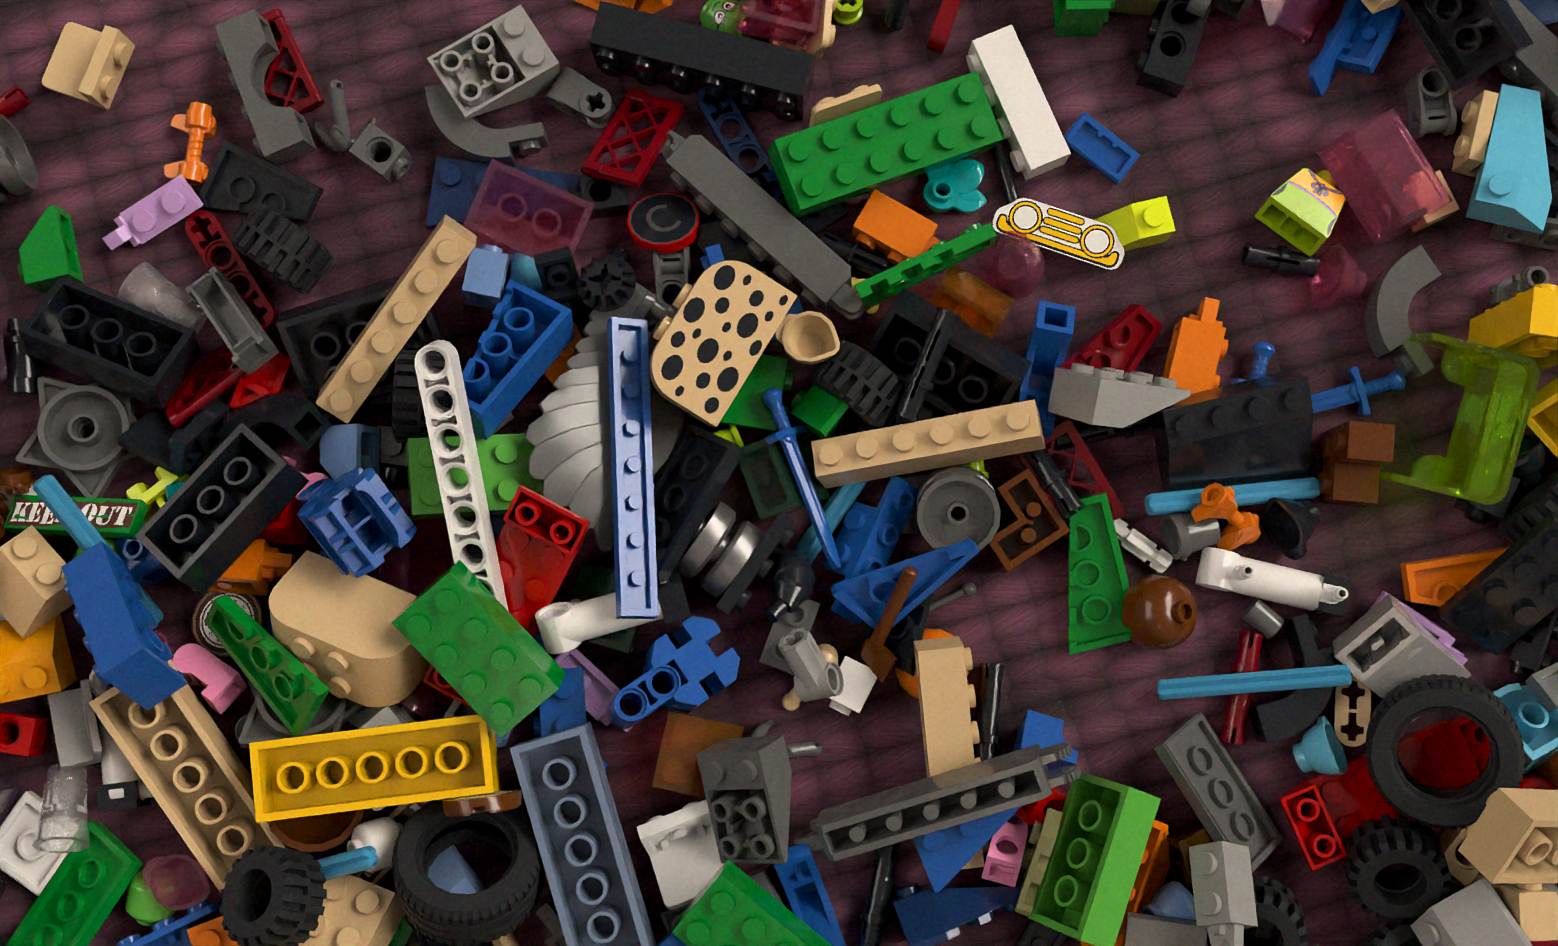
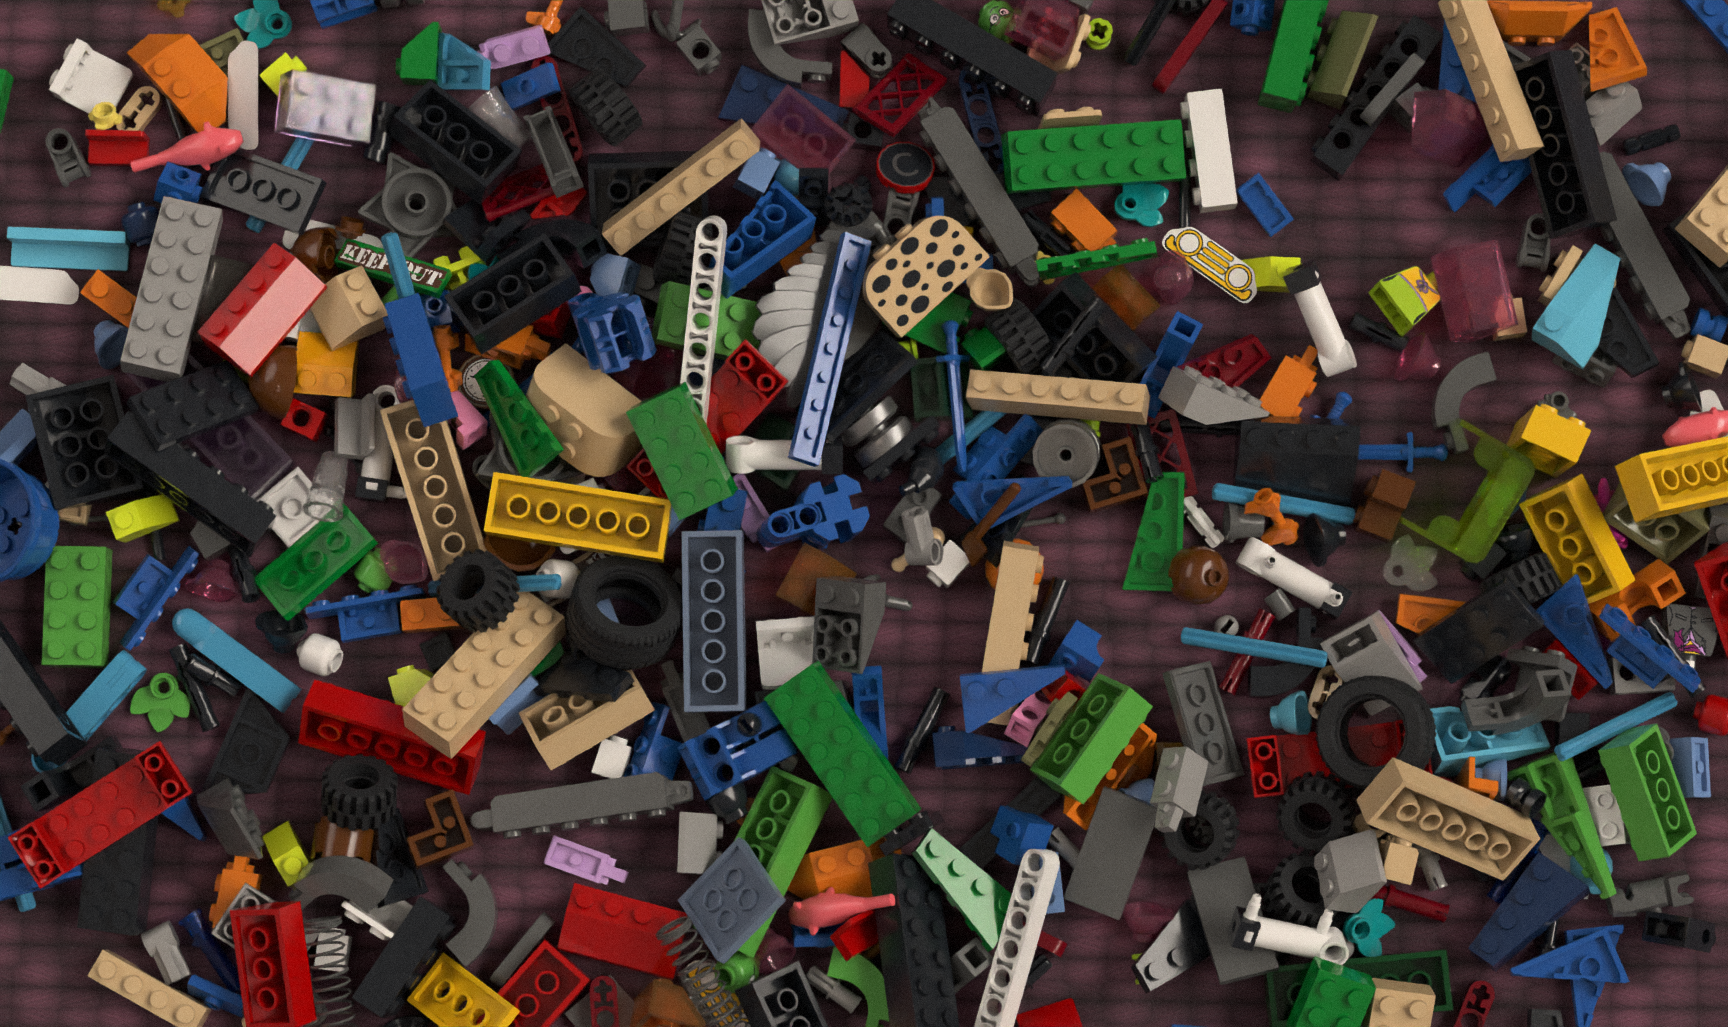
camera: 15 degrees right, 0 degrees up
reddish brown tile [442,789,522,817] -> none
dark grey hinge [793,742,1081,861] -> none
none -> orange piece [432,325,463,392]
none -> dark azure wing [437,33,491,90]
none -> blue plate [501,63,561,111]
none -> red slope [839,50,870,108]
none -> light grey hinge [1214,615,1239,635]
none -> white piece [1283,259,1357,377]
none -> clear plate [1383,534,1438,592]

